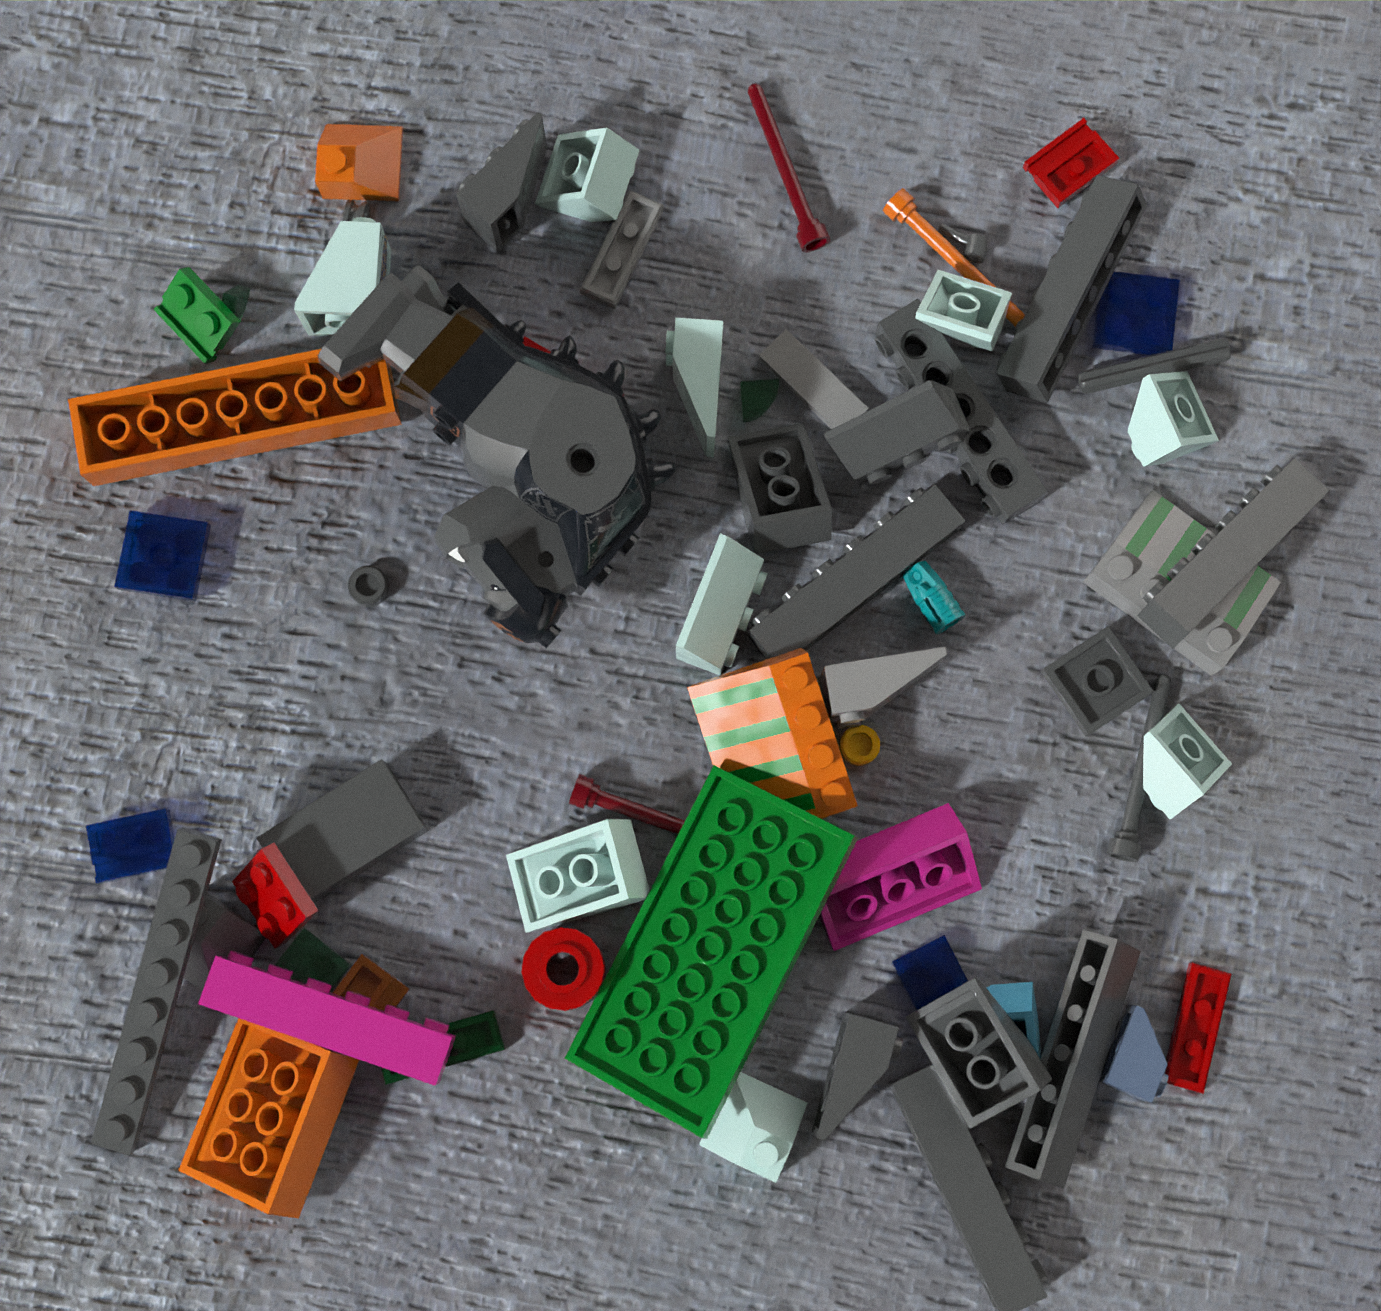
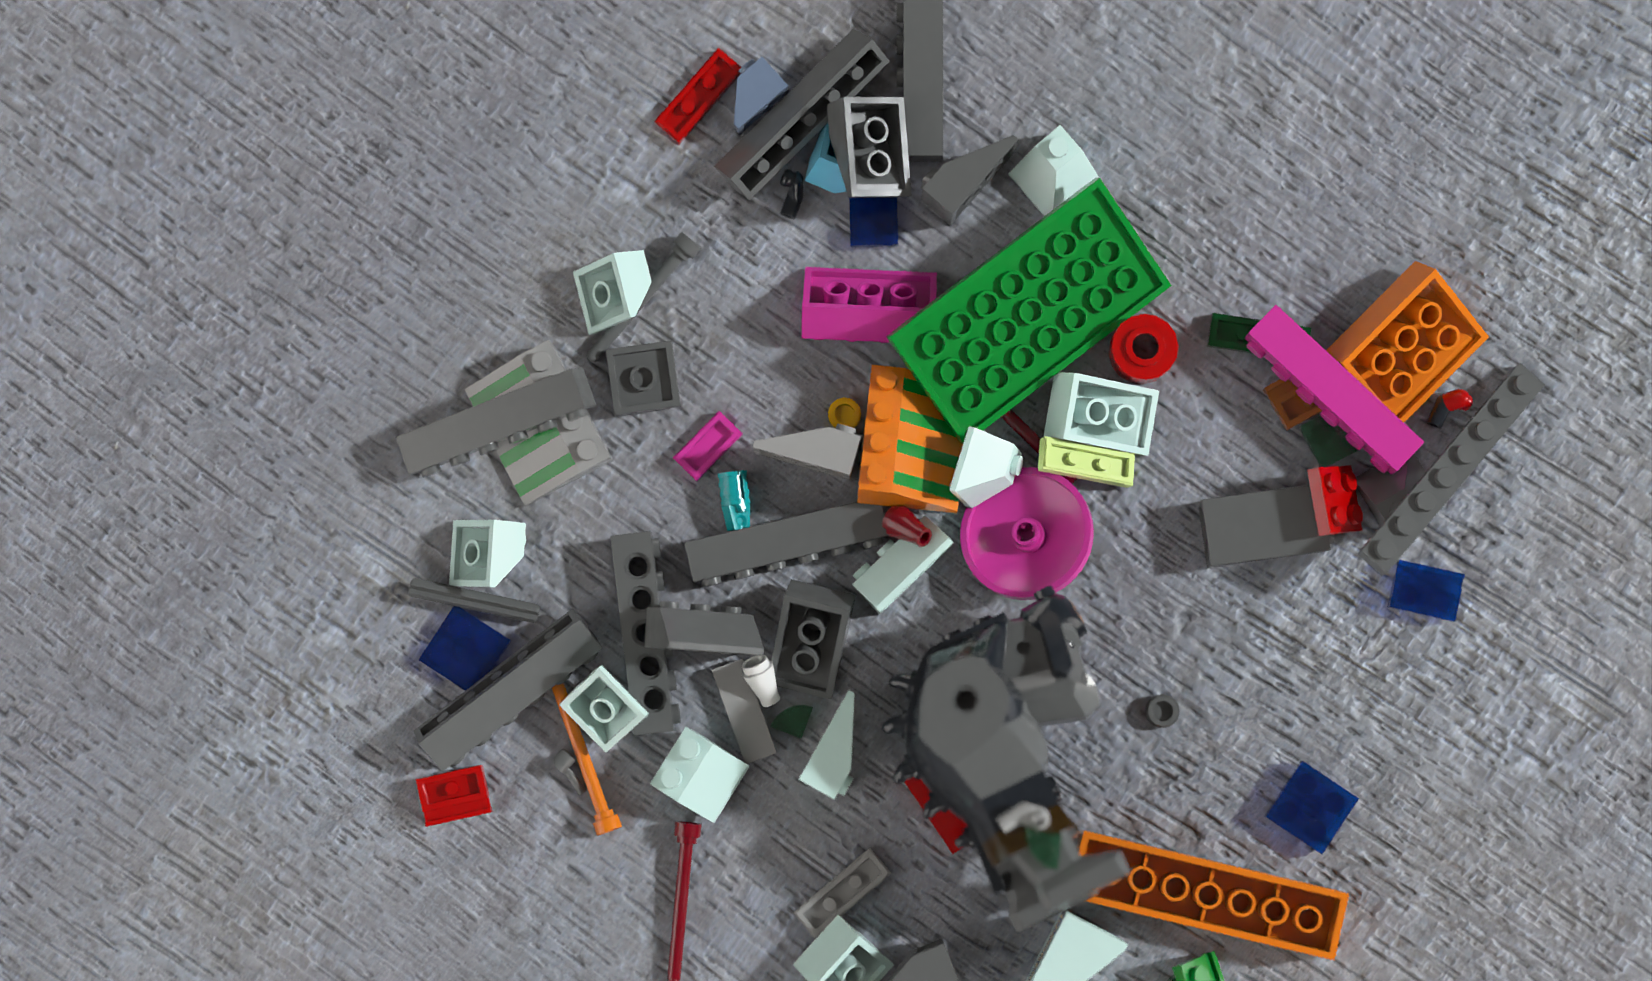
camera: 145 degrees left, 5 degrees up
none -> light aqua slope [650,727,750,823]
none -> dark pink tile [673,411,743,481]
none -> white cone [742,655,780,707]
none -> black arm [780,169,803,219]
none -> dark red cone [882,506,932,547]
none -> light aqua slope [949,426,1023,508]
none -> dark pink dish [960,467,1094,600]
none -> light grey arm [996,802,1050,833]
none -> clear green tile [1025,829,1062,870]
none -> yellowish green tile [1038,436,1135,488]
none -> arm [1426,389,1473,429]

